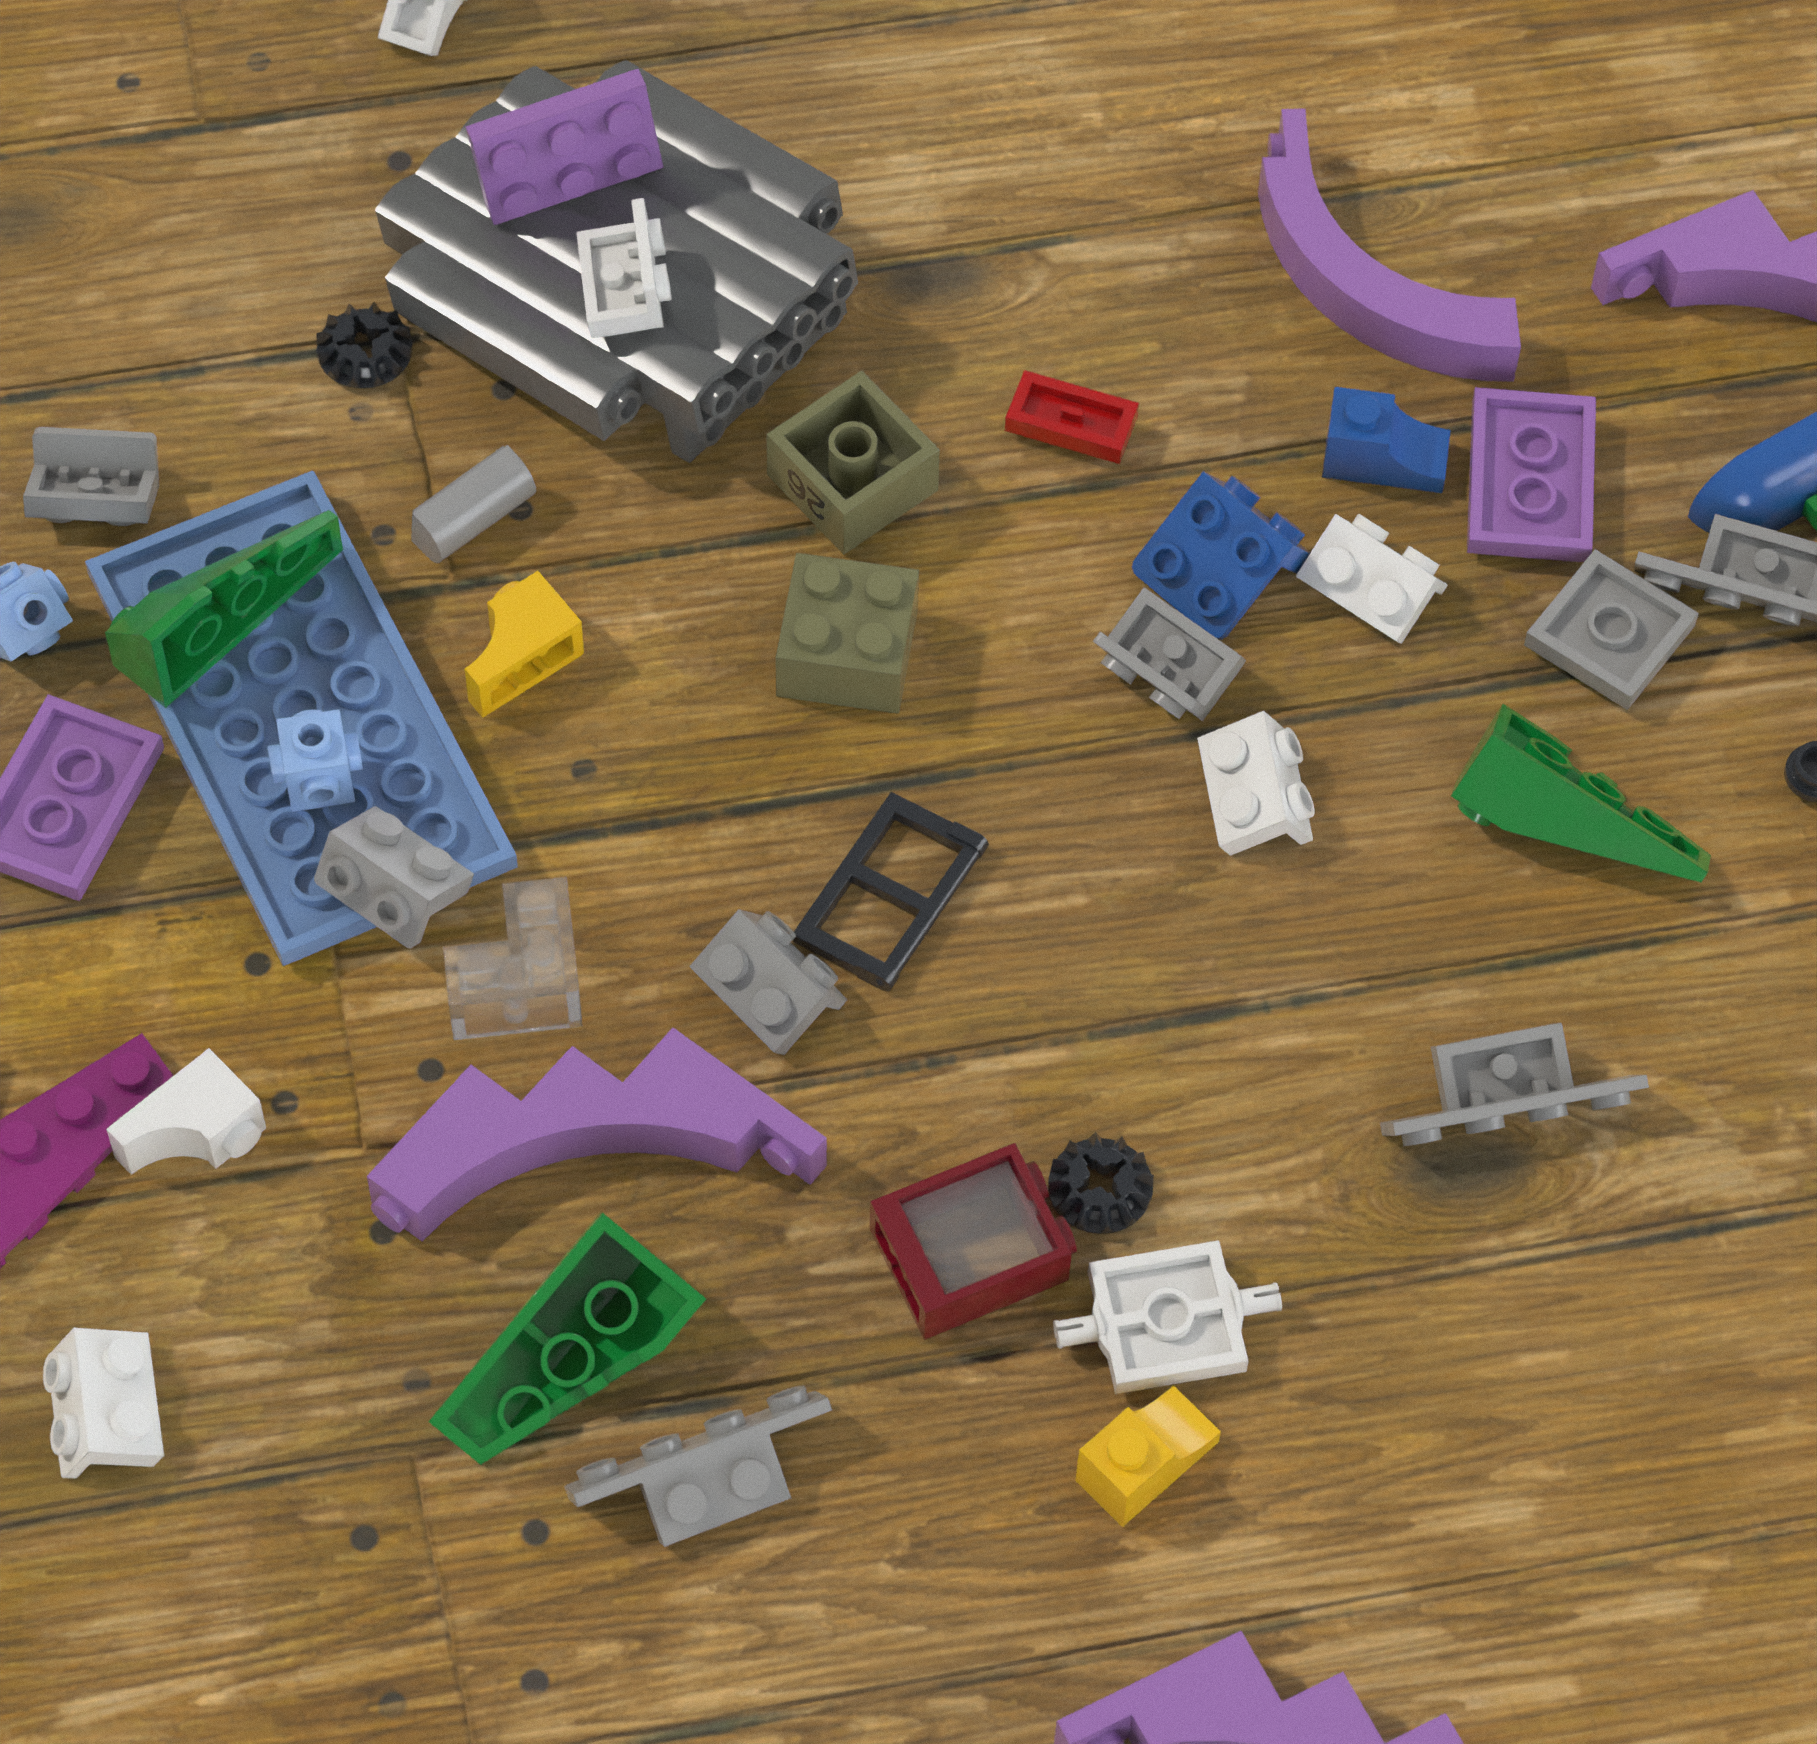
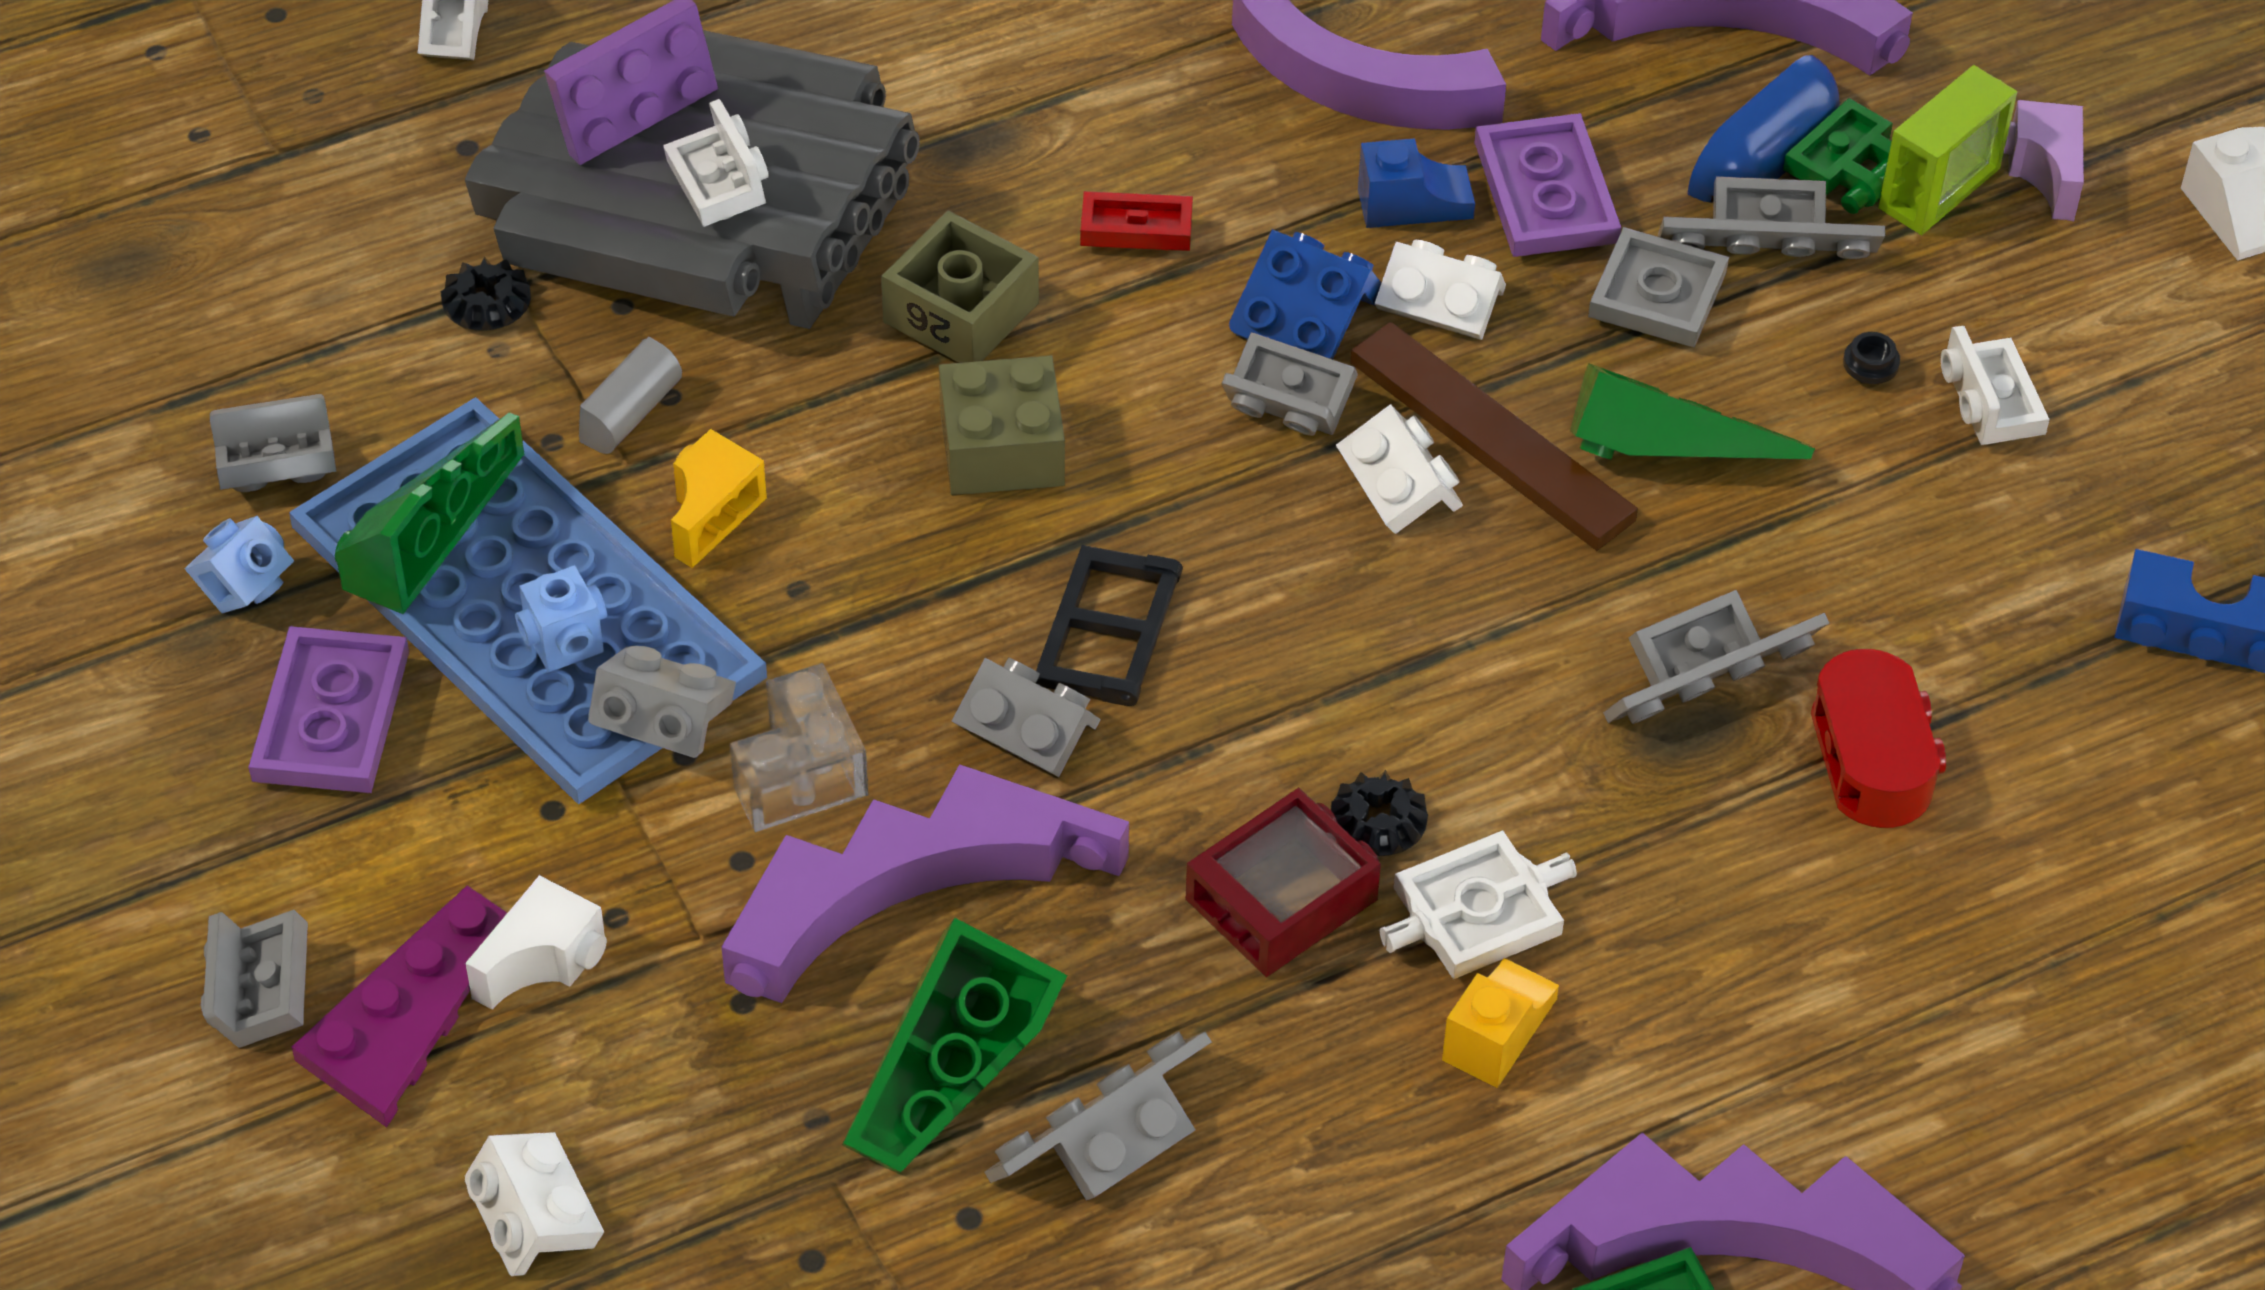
camera: 15 degrees left, 10 degrees down
none -> reddish brown tile [1350,322,1638,551]
none -> red brick [1811,649,1946,828]

